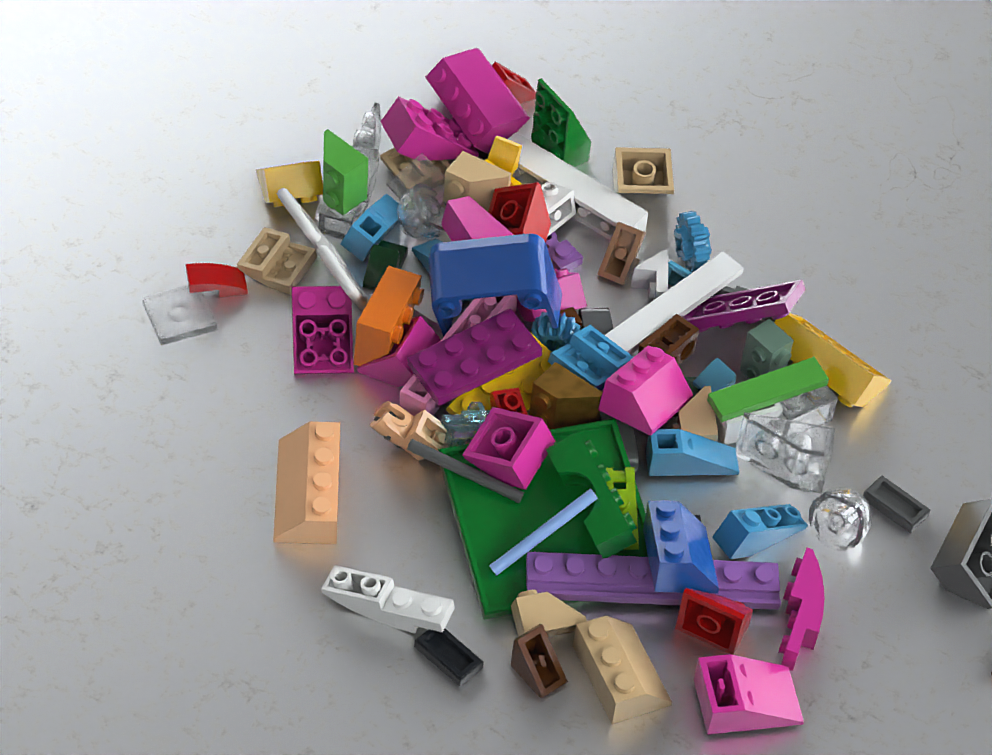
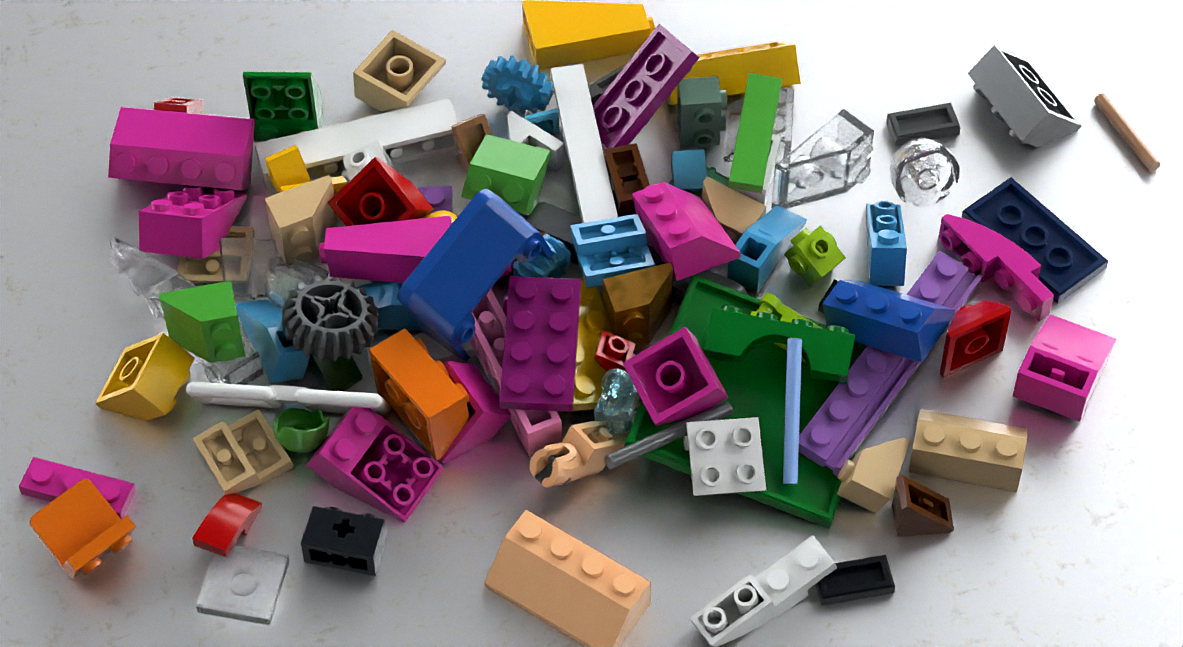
camera: 50 degrees left, 5 degrees up
none -> dark pink plate [18,457,136,519]
none -> orange bracket [29,479,136,579]
none -> bright green hair [273,408,330,453]
none -> dark grey gear [281,276,379,362]
none -> black brick [301,506,387,576]
none -> bright green slope [461,134,552,215]
none -> yellow slope [522,0,655,70]
none -> white hinge [683,417,766,496]
none -> lime brick [784,225,846,286]
none -> dark blue tile [961,177,1108,304]

